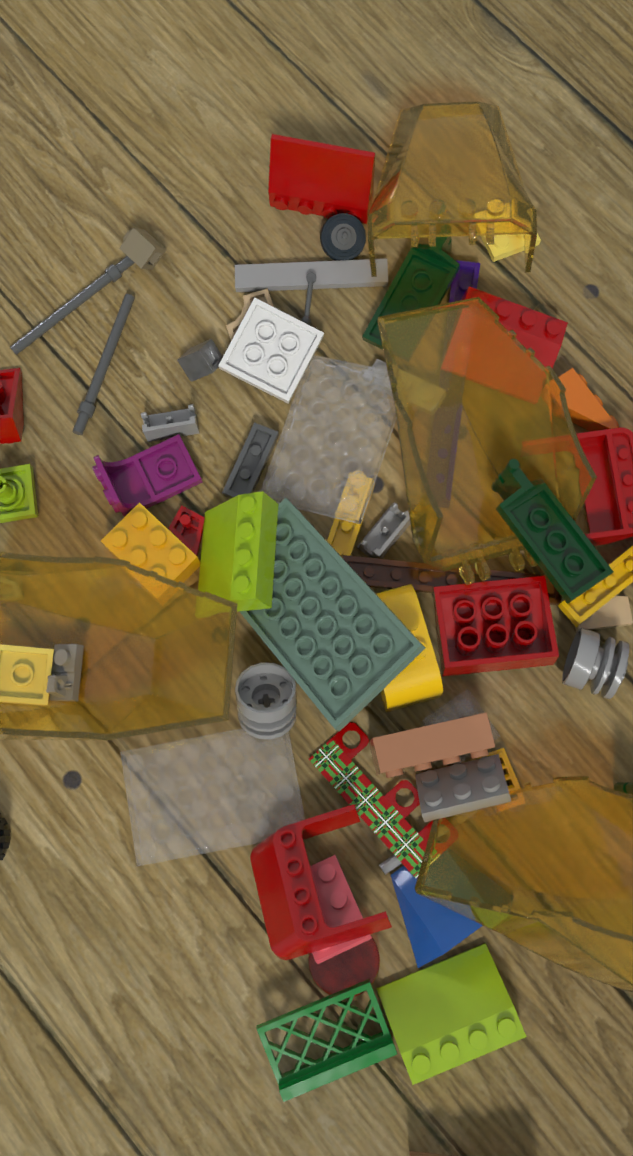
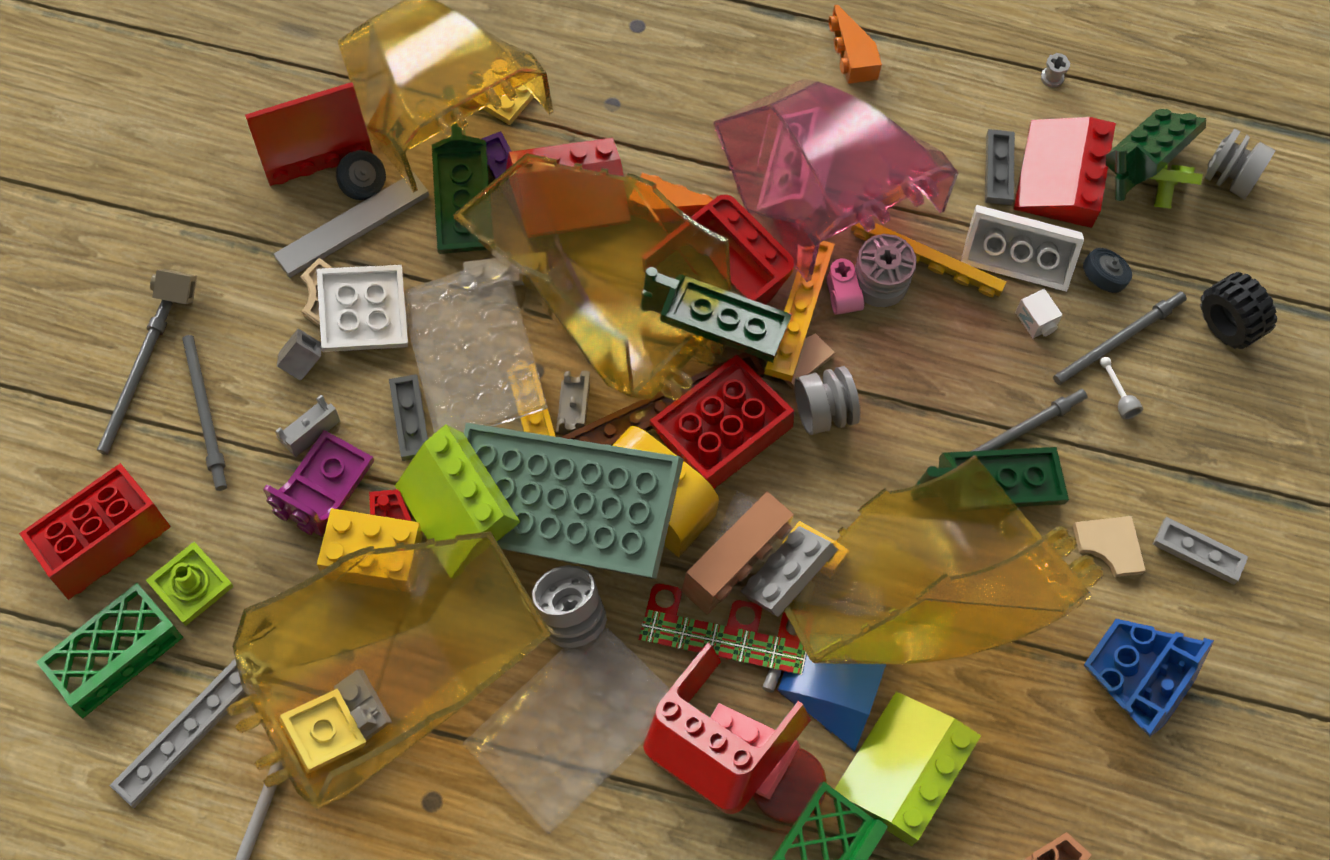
camera: 45 degrees left, 10 degrees down
dark grey hinge [301,272,316,325] -> none

